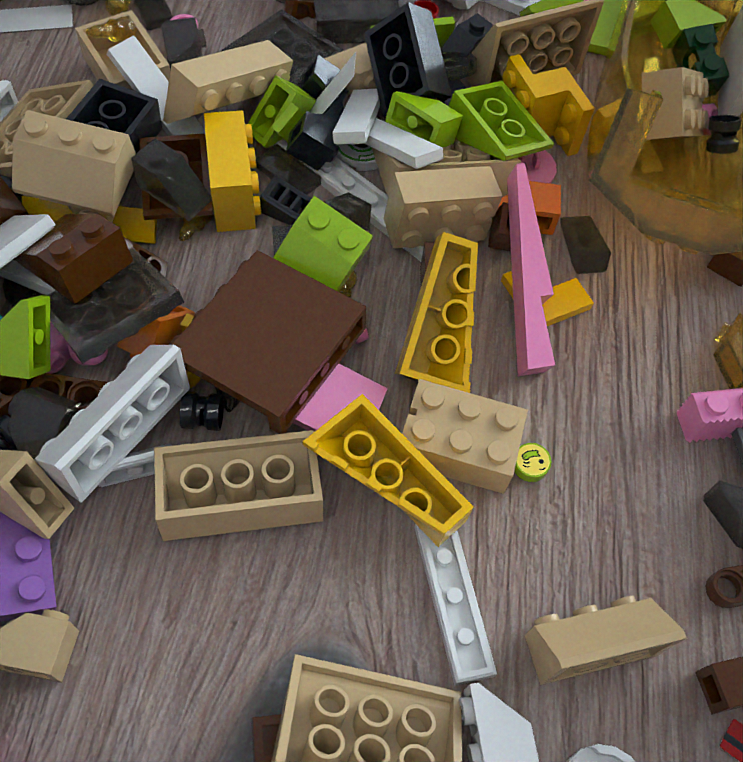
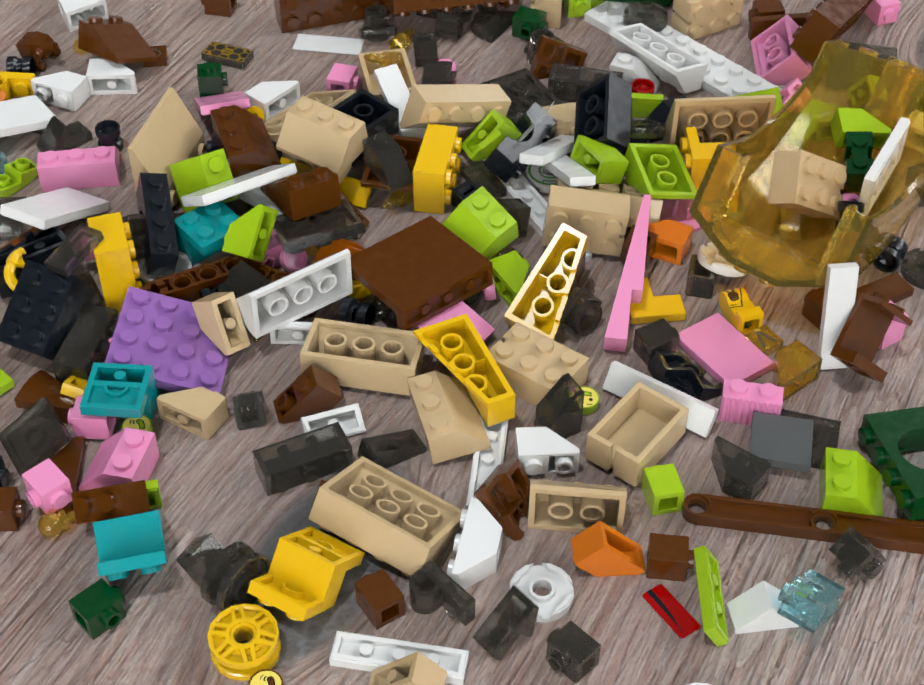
camera: 25 degrees right, 15 degrees down
none -> clear smoke slope [229,390,266,430]
none -> clear smoke brick [253,422,353,496]
none -> reddish brown slope [273,365,343,424]
none -> white slope [300,403,366,447]
none -> bright pink brick [326,63,361,91]
none -> clear smoke slope [357,429,427,469]
none -> tan slope [407,371,491,464]
none -> reddish brown slope [474,459,530,541]
none -> lime slope [489,250,531,307]
none -> white slope [515,426,580,475]
none -> clear smoke slope [534,373,584,439]
none -> clear smoke piece [559,286,603,339]
none -> orange slope [571,521,646,577]
none -> tan piece [585,381,689,487]
none -> white tile [603,361,719,438]
none -> clear smoke brick [633,318,680,366]
none -> lime brick [641,463,685,516]
none -> black slope [647,351,723,401]
none -> bright pink tile [674,313,774,384]
none -> white tile [697,242,751,277]
none -> yellow leg [719,287,764,337]
none -> clear yellow tile [744,324,784,356]

